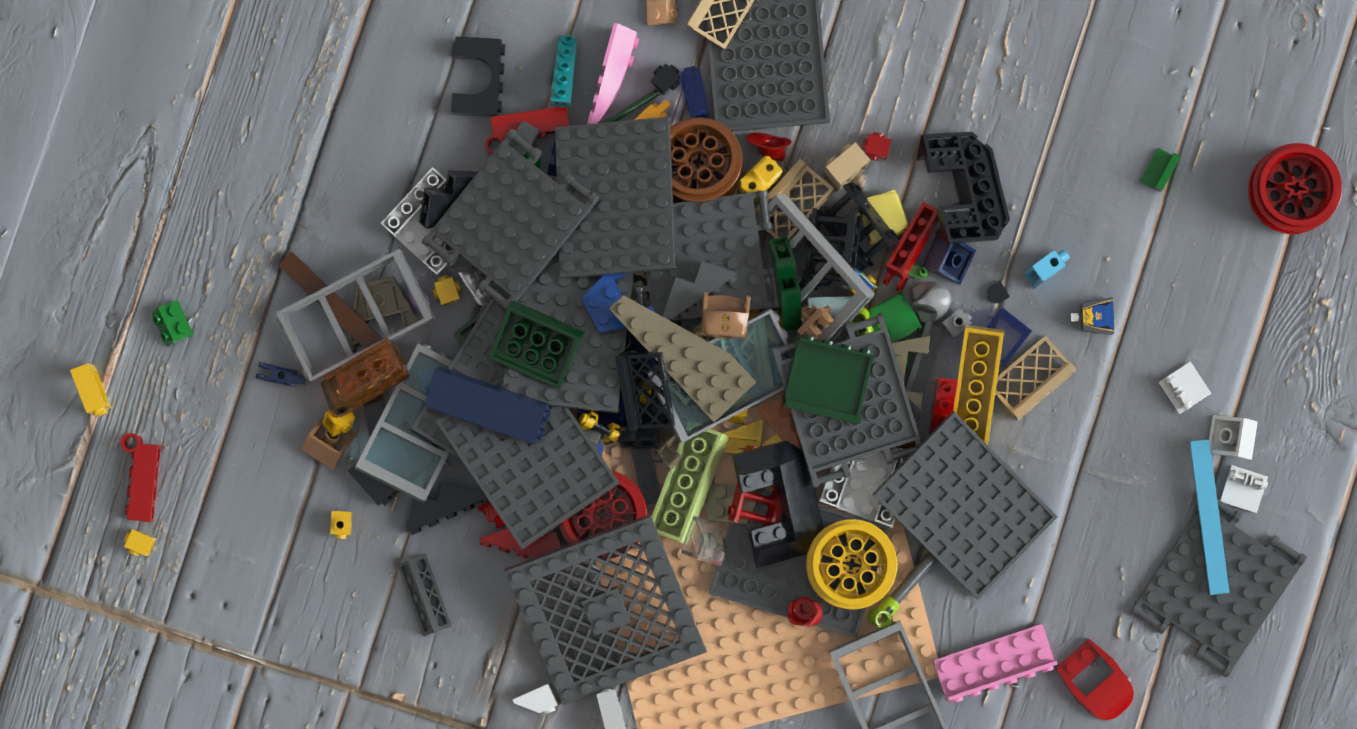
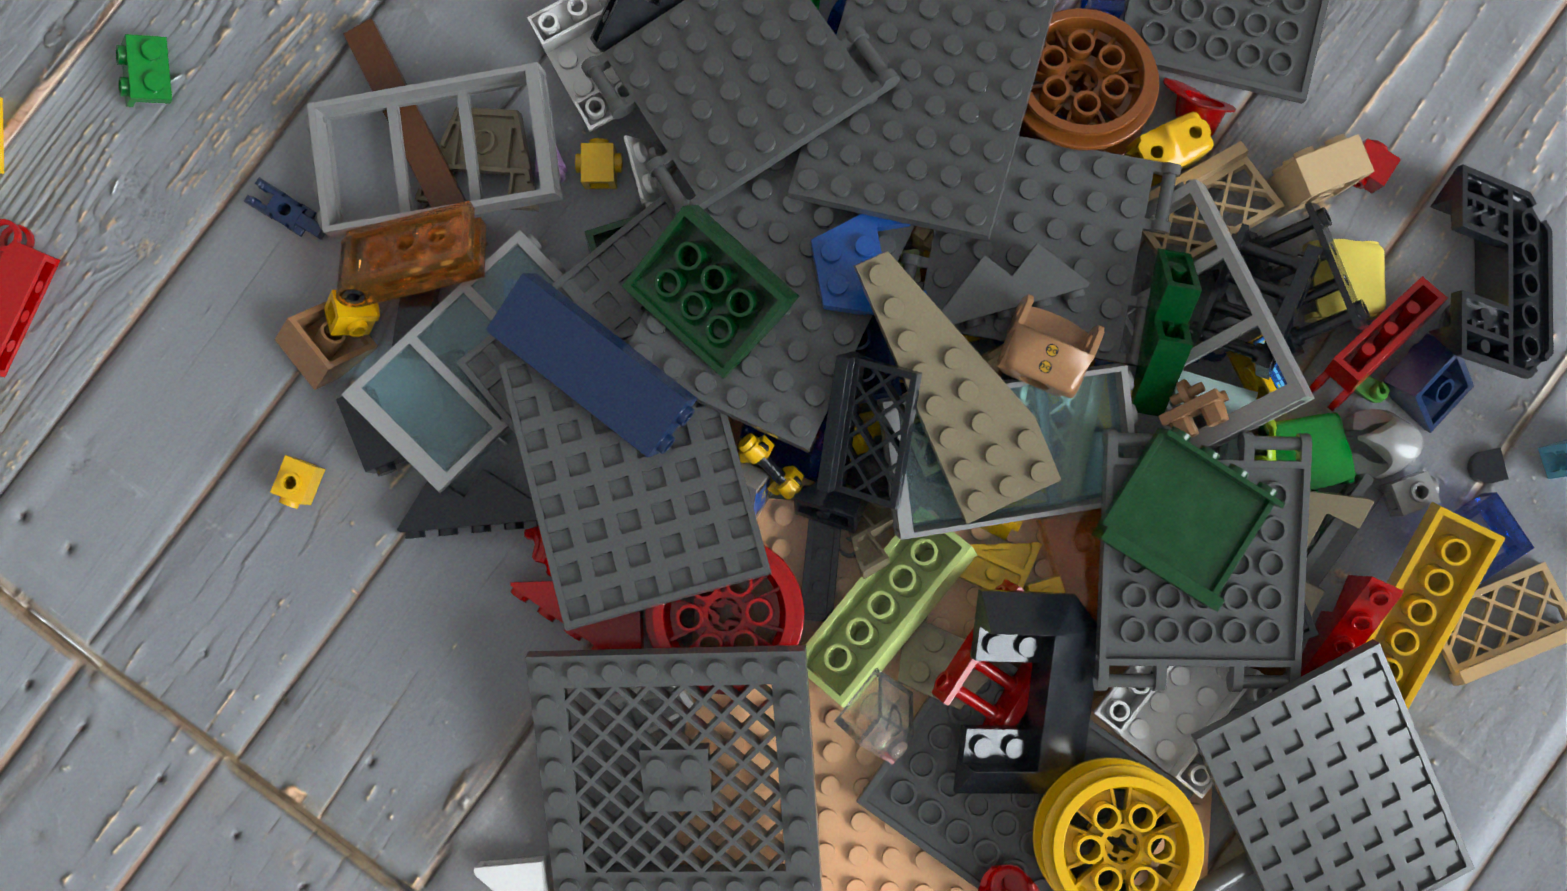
camera: 20 degrees right, 0 degrees up
dark grey fence [398,554,451,637] -> none

